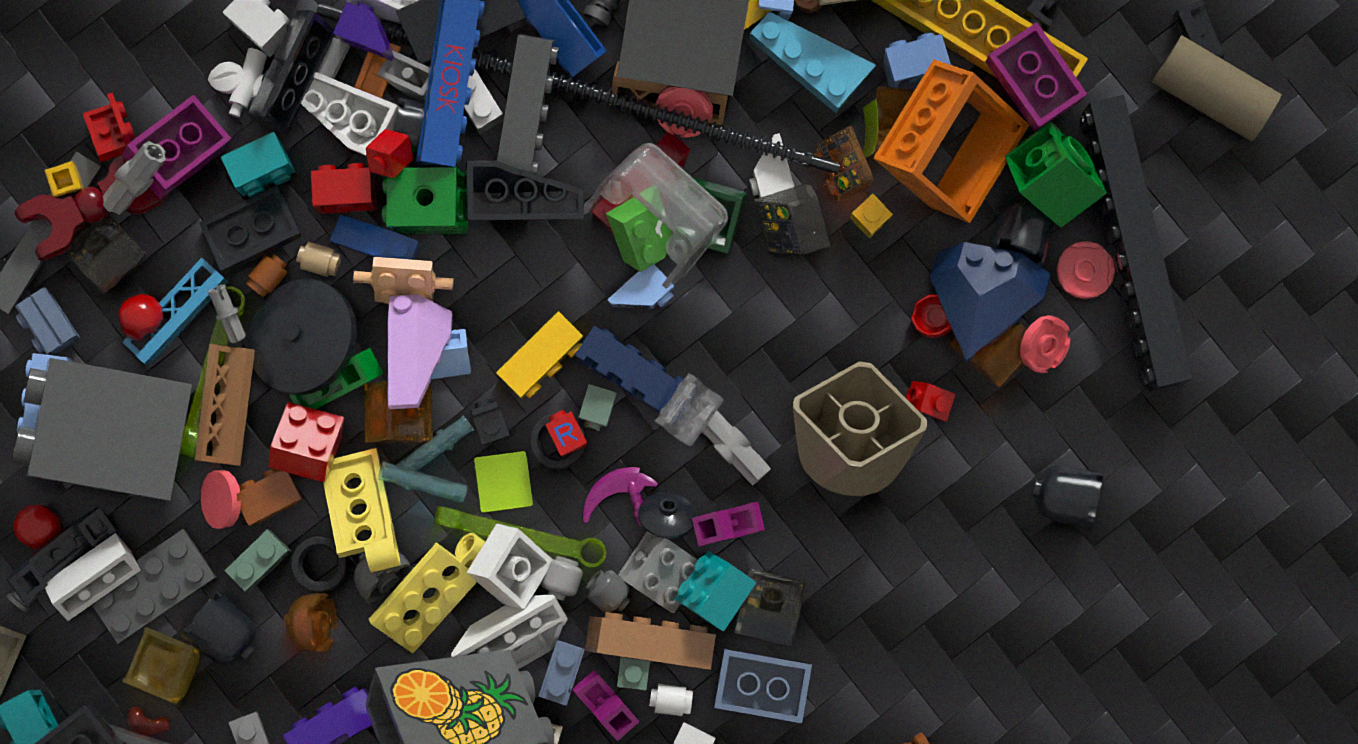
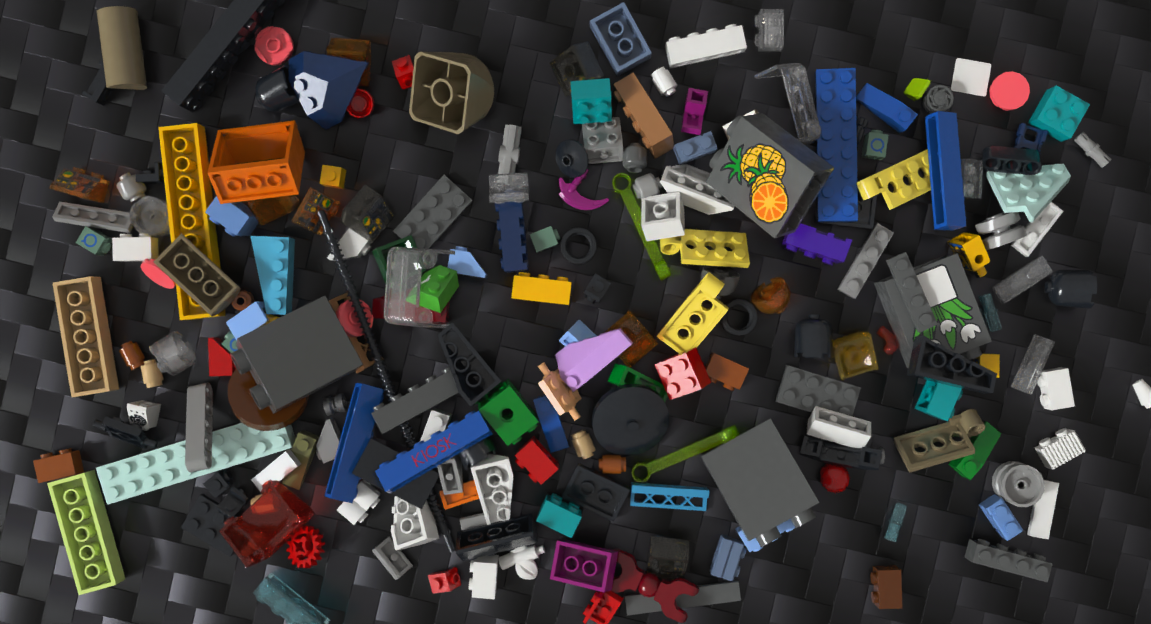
camera: 125 degrees left, 5 degrees up
yellow brick [45,161,83,198] -> none
light grey piece [102,141,166,215] -> none
red hair [118,294,163,341] -> none
medium nougat fence [195,344,255,466] -> none
coral tile [201,470,241,529] -> none
light grey axle [208,284,245,343] -> none
sand green brick [225,529,292,592] -> none
dark purple slope [333,2,394,61] -> none
red brick [365,129,413,178] -> none
clear light blue pin [378,462,467,503] -> none
clear light blue pin [393,415,474,481] -> none
lime sticker [474,451,533,512] -> none
red brick [545,410,588,458] -> none
sand green brick [617,657,650,690] -> none
magenta brick [692,502,765,546] -> none
lime sticker [860,99,878,162] -> none
magenta brick [985,22,1087,132] -> none
green brick [1005,121,1107,228] -> none
coral tile [1020,315,1071,373] -> none
none -> dark grey plate [393,175,473,257]

